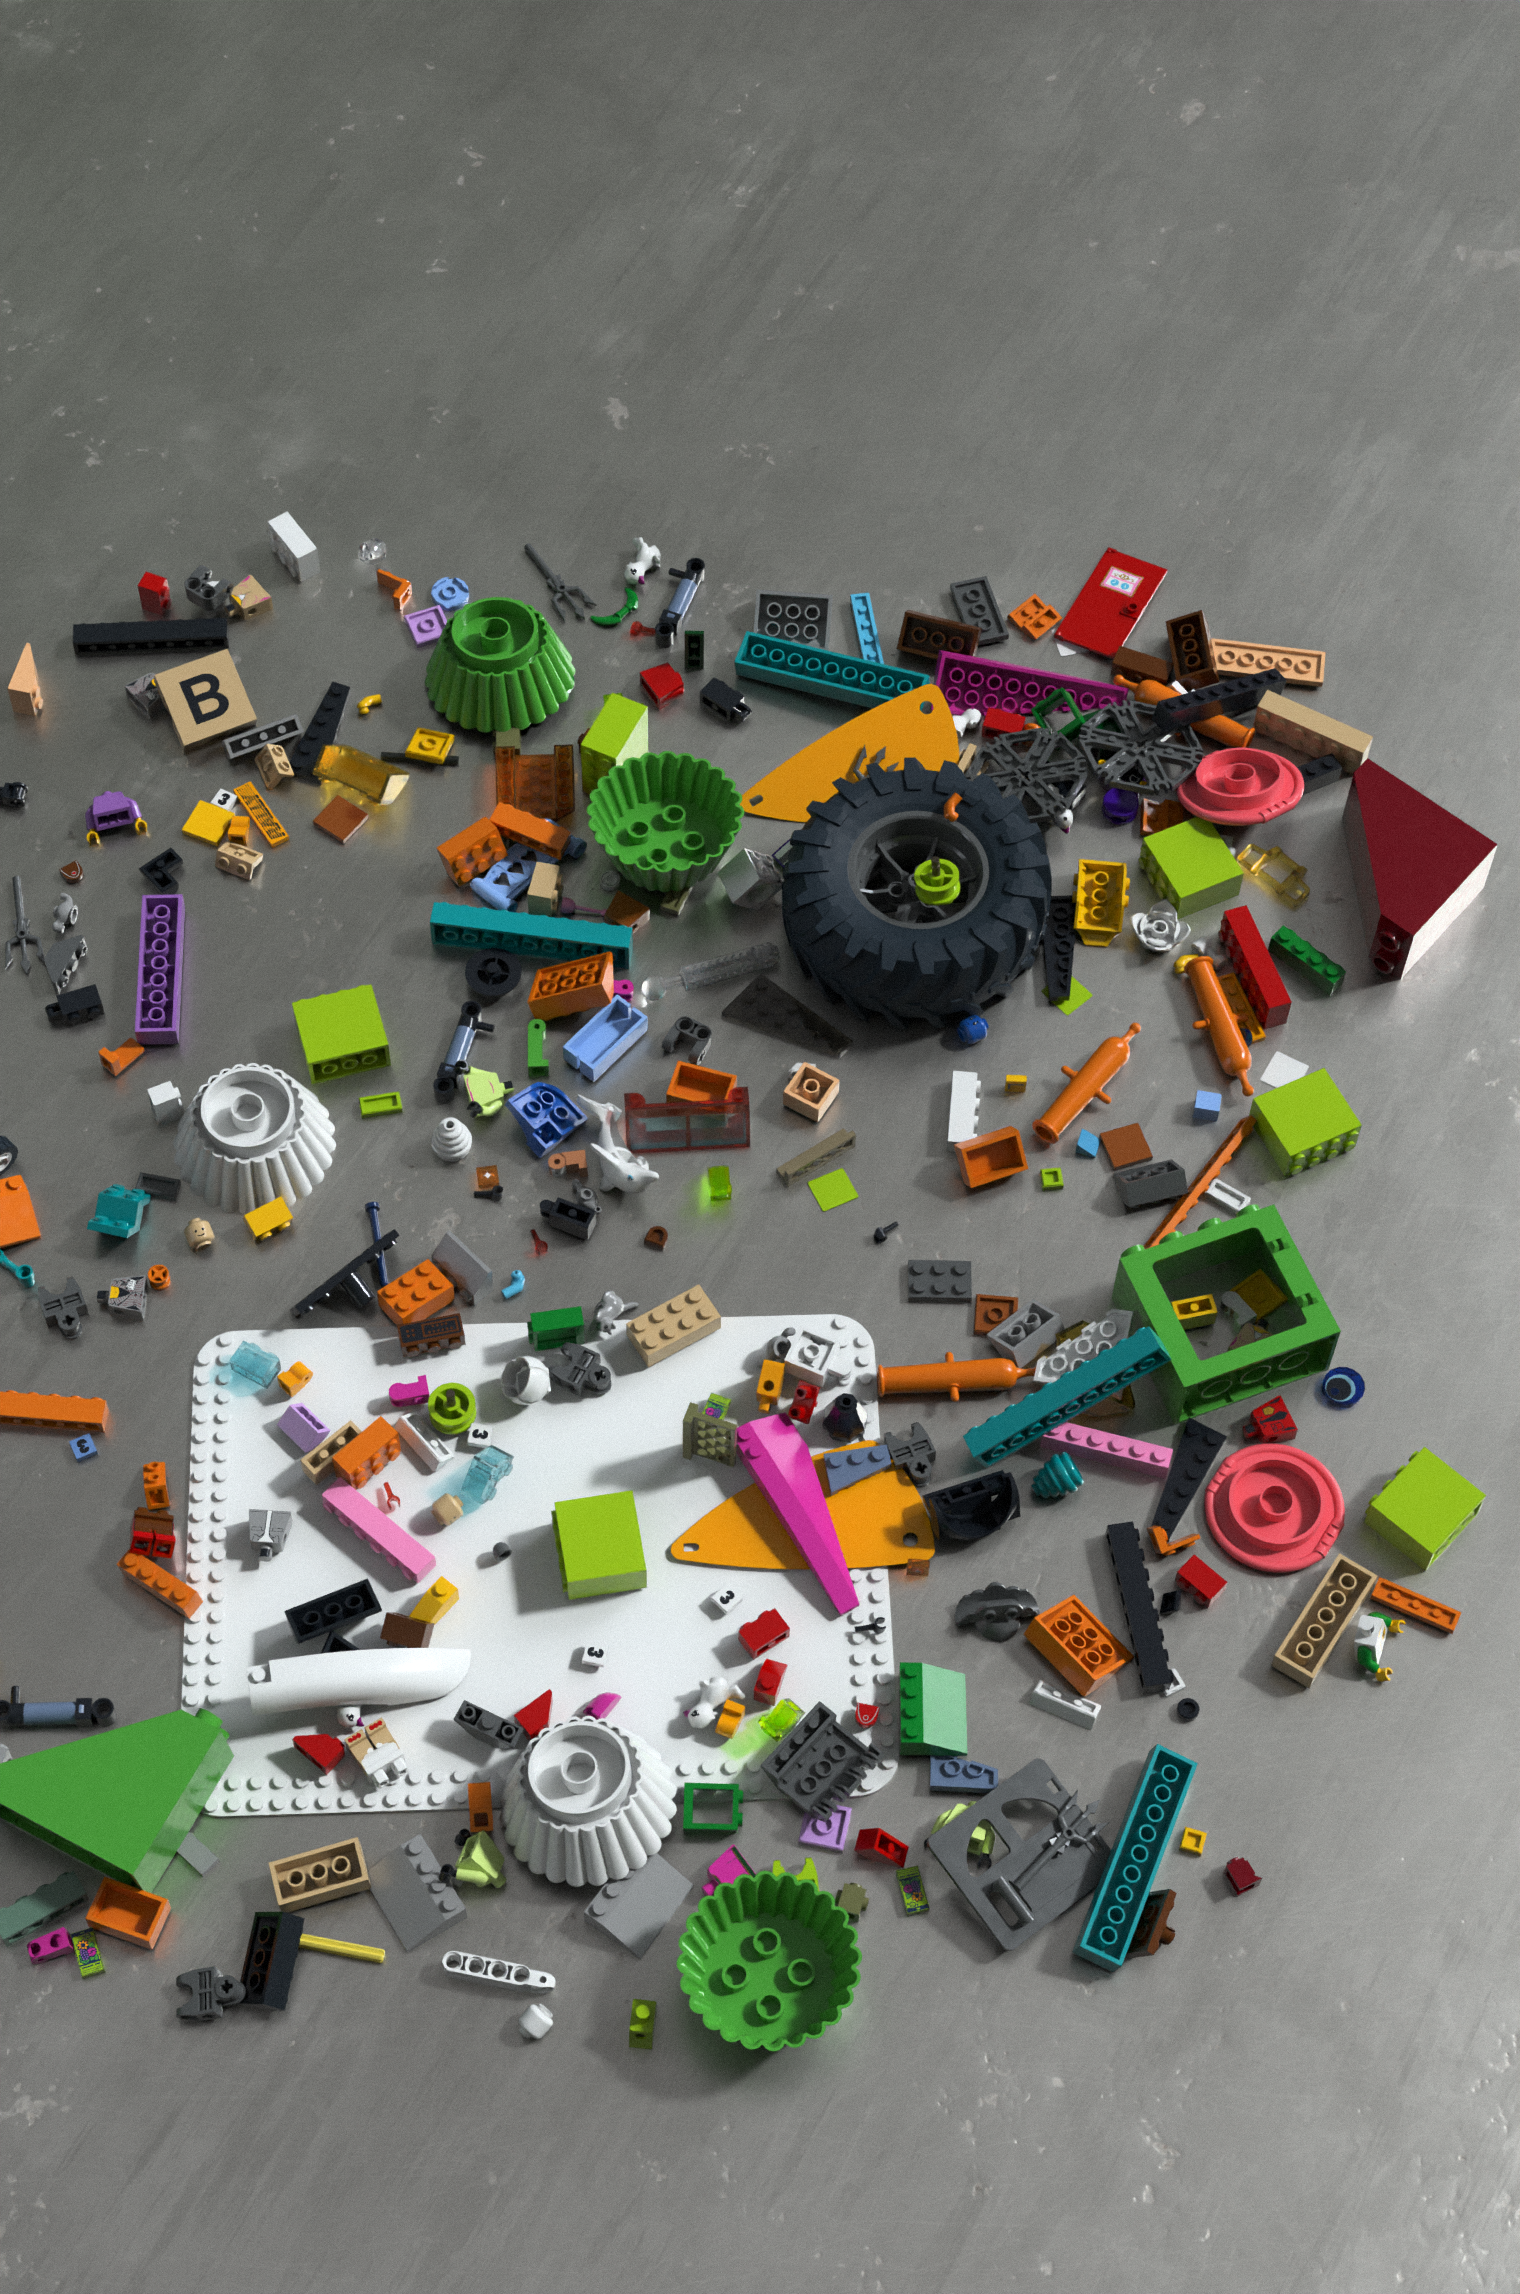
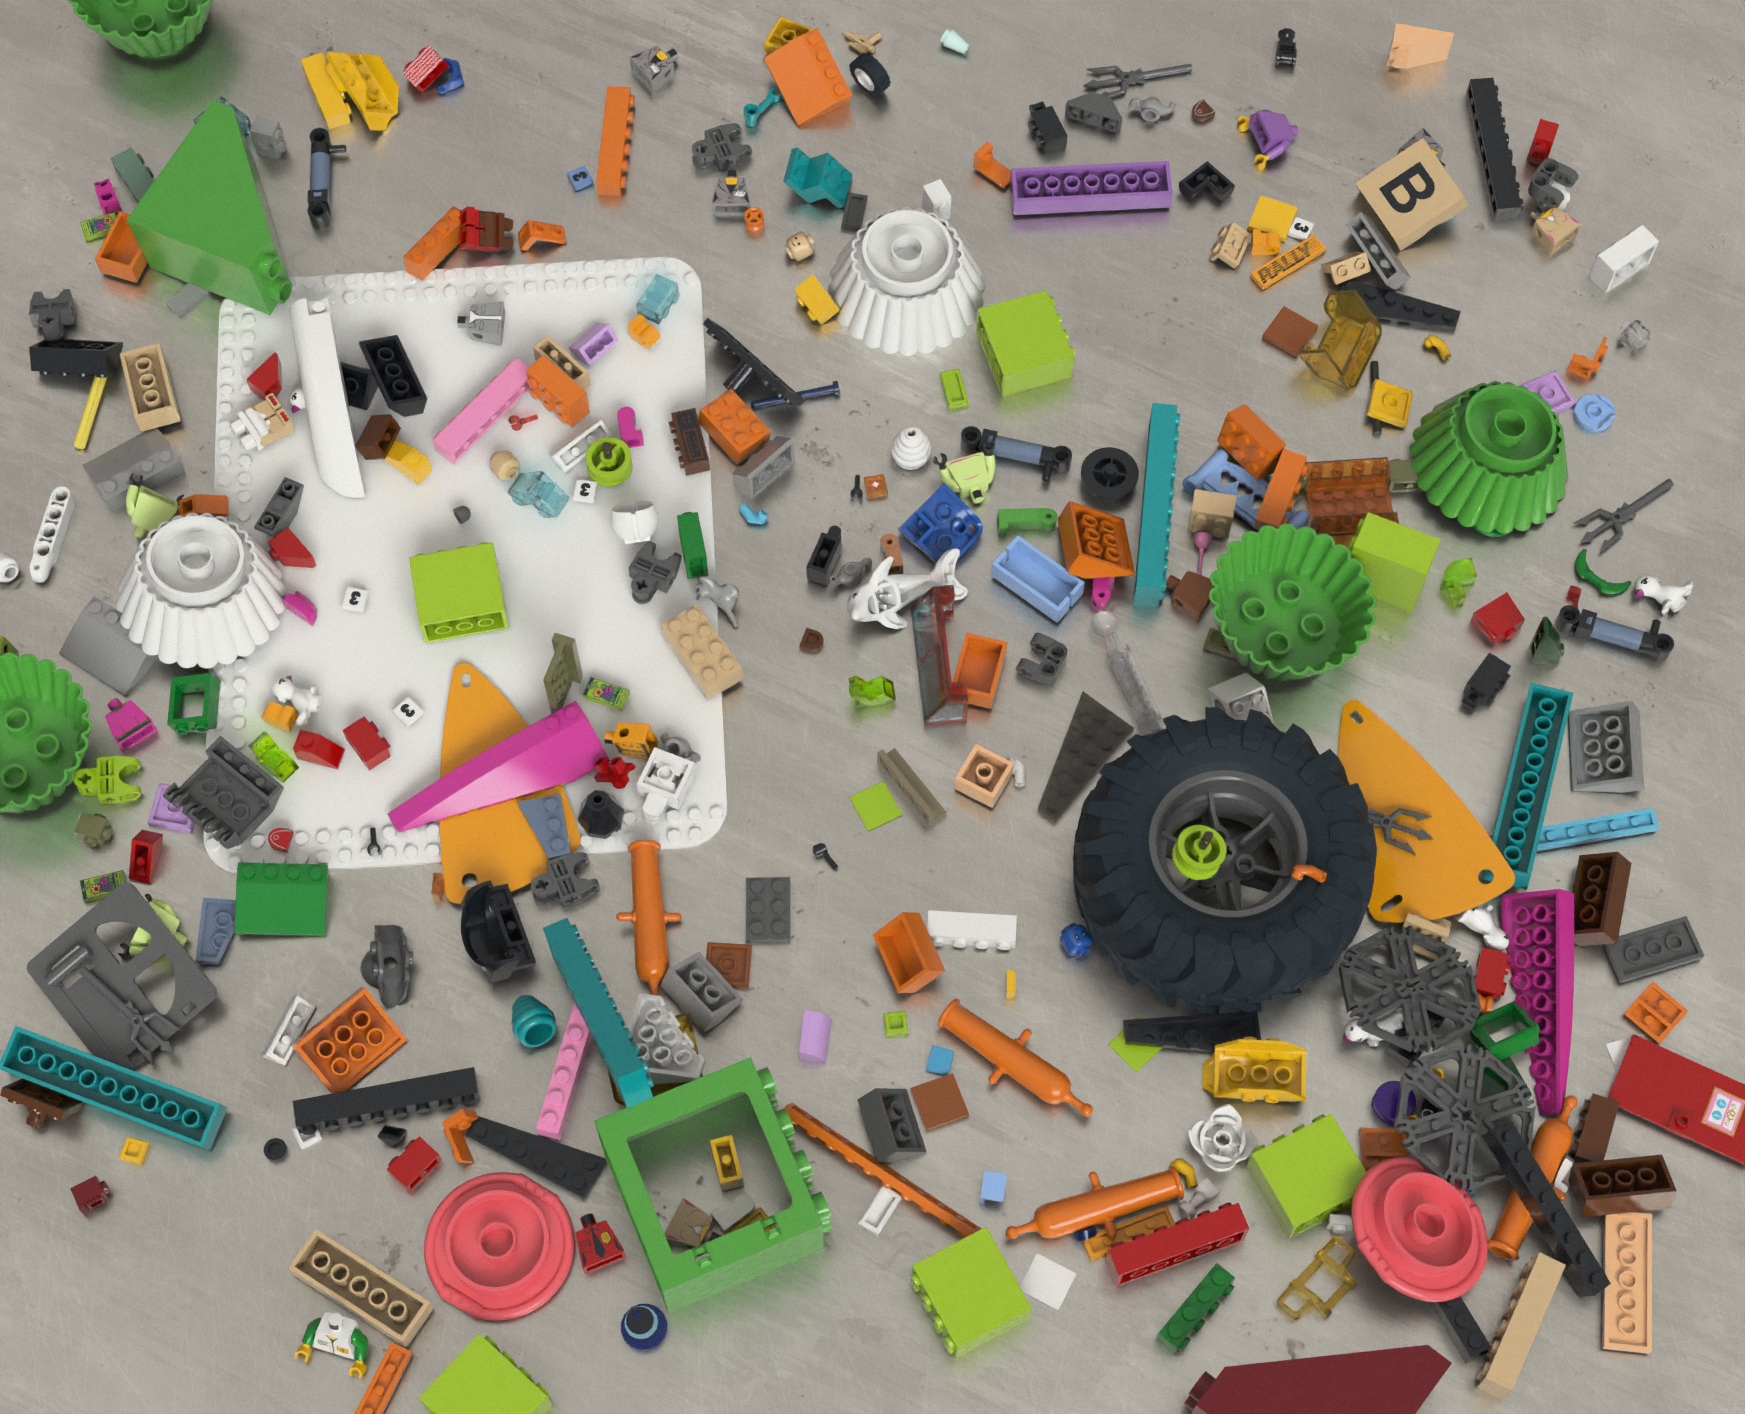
camera: 90 degrees right, 5 degrees up
clear red hand [530,1229,548,1255] -> none
none -> lavender brick [798,1010,832,1063]

